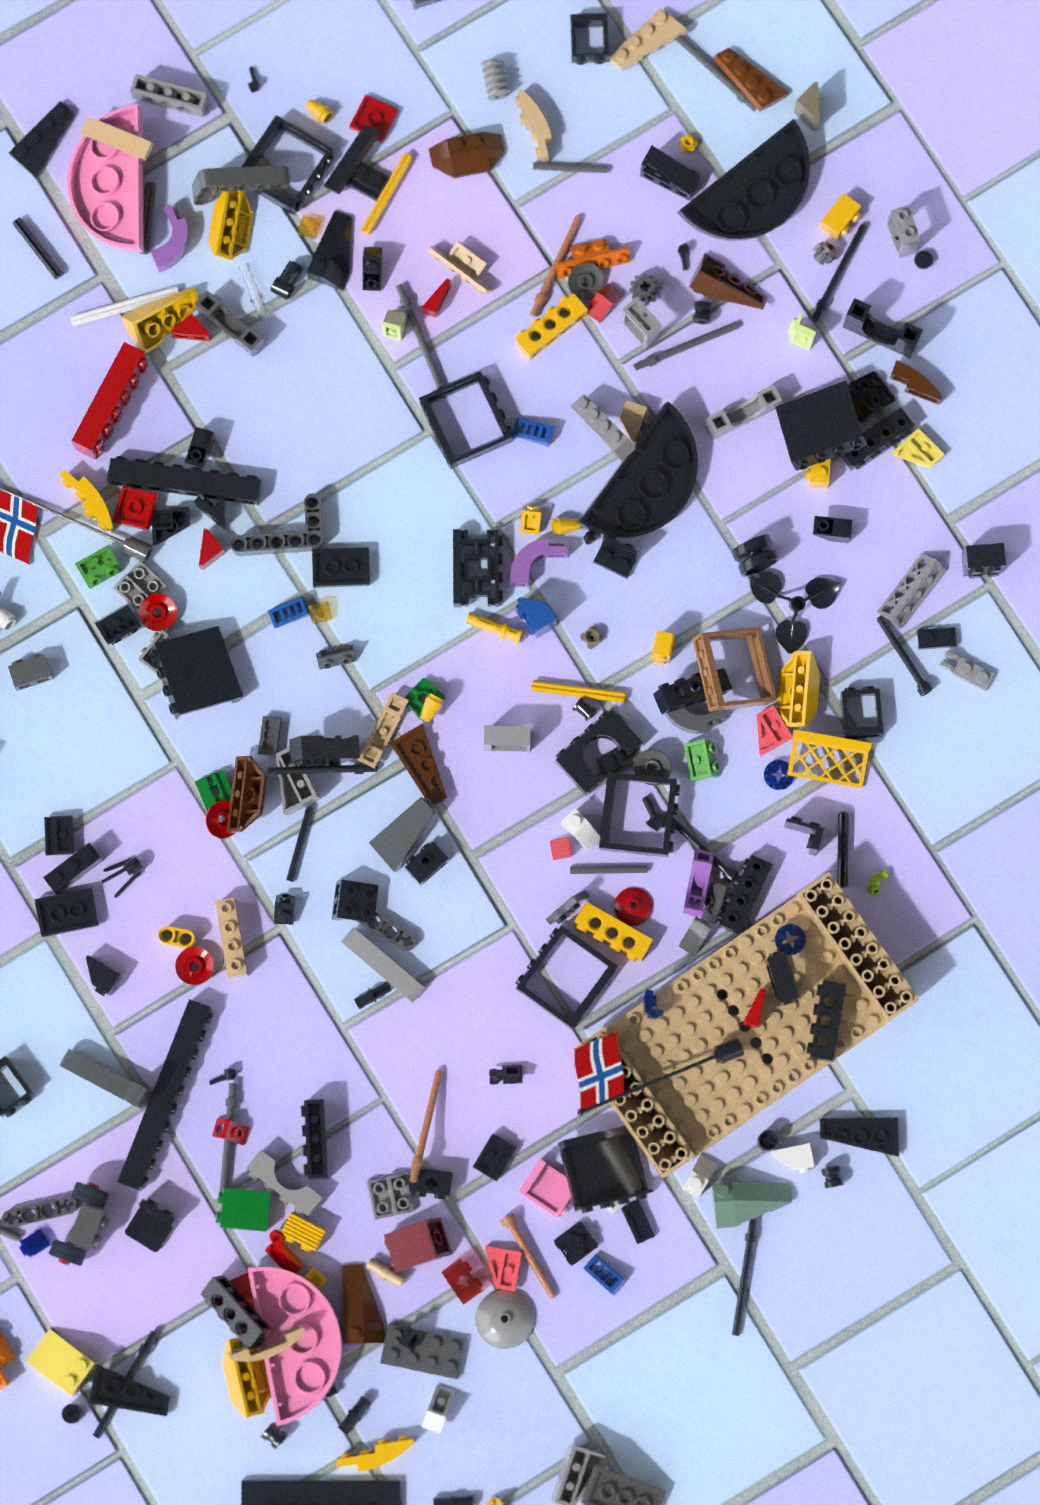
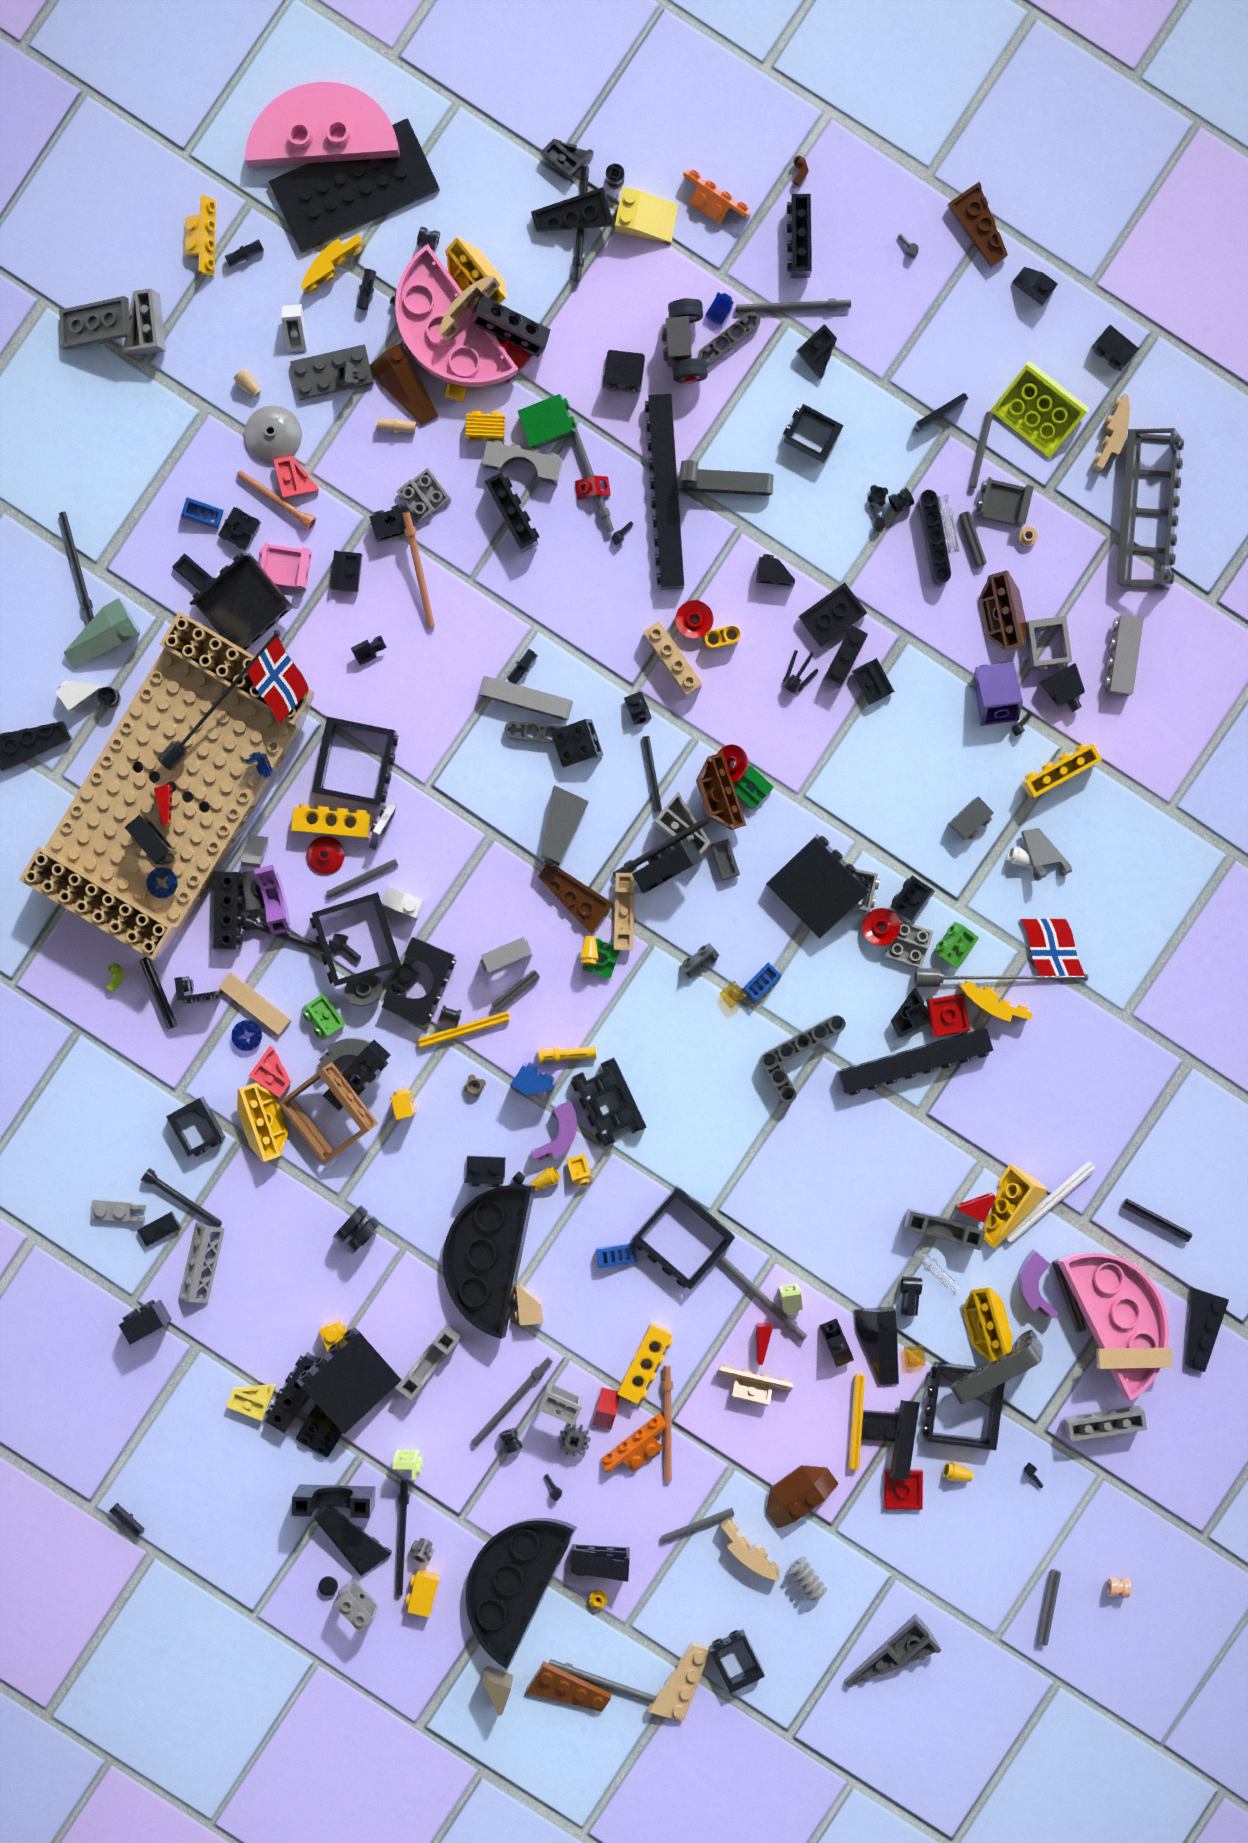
camera: 160 degrees right, 10 degrees up
red brick [71,342,149,460] -> none
black slope [185,427,216,468] -> none
black slope [194,496,226,529] -> none
red slope [199,528,225,570] -> none
red hinge [265,1229,305,1274] -> none
black plate [312,547,370,588] -> none
dark red slope [384,1217,452,1272] -> none
black brick [405,842,449,887] -> none
clear red brick [441,1259,483,1305] -> none
slope [550,837,572,861] -> none
dark grey dish [568,262,604,300] -> none
light grey arch [570,394,636,461] -> none
white slope [681,1155,717,1198] -> none
reddish brown wedge [689,253,767,310] -> none
black plant [750,572,840,654] -> none
yellow fence [787,730,872,788] -> none
black brick [806,980,846,1063] -> none
black slope [812,516,852,543] -> none
black wheel [821,1165,844,1189] -> none
reddish brown slope [889,360,943,405] -> none
none -> tan tile [219,972,291,1035]
none -> tan cone [233,368,262,398]
none -> black wing [314,1505,392,1576]
none -> dark grey axle [492,970,540,1012]
none -> black wing [541,138,594,180]

